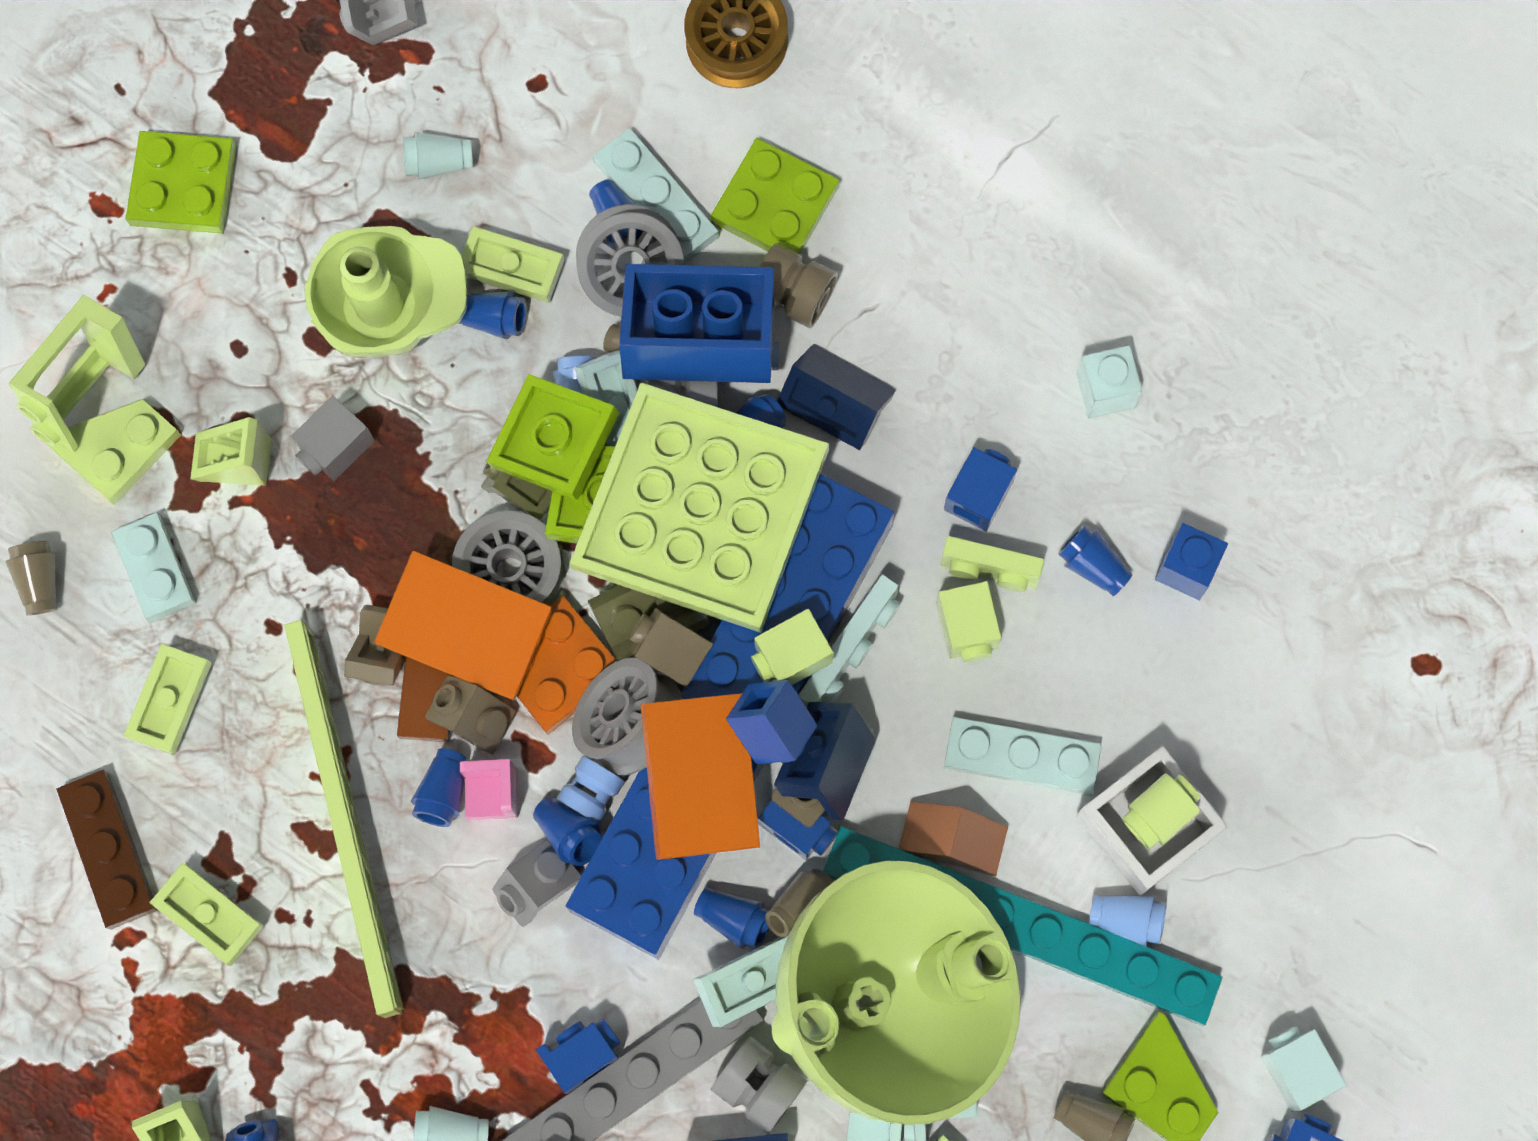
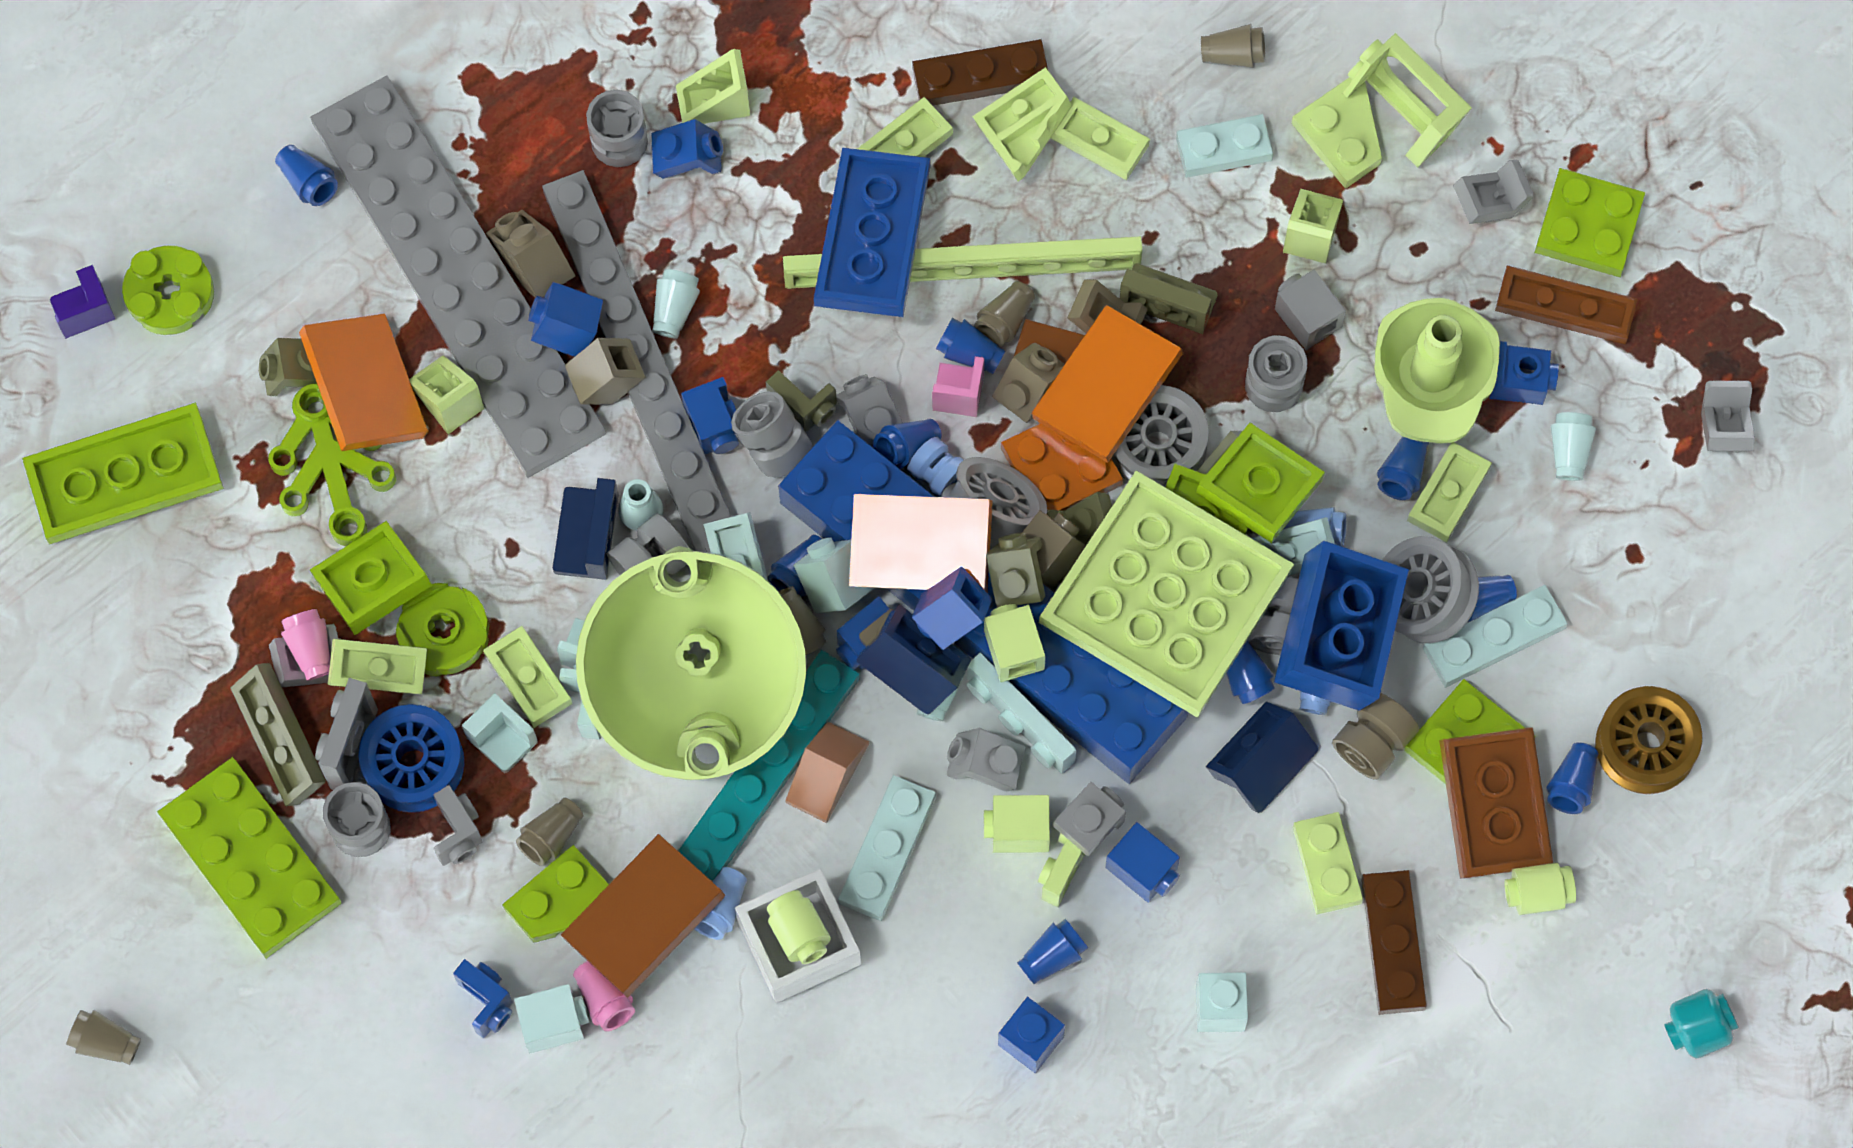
camera: 100 degrees right, 5 degrees down
none -> dark orange tile [561,834,726,998]
none -> bright pink cone [573,961,635,1031]
none -> light aqua cone [618,479,663,531]
none -> light grey wheel [731,391,812,478]
none -> olive bracket [766,370,837,432]
none -> light aqua brick [793,538,874,613]
none -> blue tile [814,148,930,317]
none -> light grey bracket [947,728,1026,792]
none -> yellowish green wing [972,67,1072,182]
none -> dark tan cone [974,281,1035,347]
none -> olive bracket [986,533,1045,608]
none -> light grey bracket [1053,782,1126,857]
none -> olive bracket [1119,264,1217,334]
none -> light grey wheel [1245,335,1307,412]
none -> yellowish green plate [1293,812,1363,915]
none -> reddish brown plate [1361,870,1427,1015]
none -> dark orange tile [1439,727,1553,879]
none -> light grey bracket [1453,159,1533,224]
none -> blue brick [1489,341,1559,405]
none -> dark orange tile [1495,265,1637,344]
none -> yellowish green brick [1504,863,1576,915]
none -> blue cone [1546,742,1599,814]

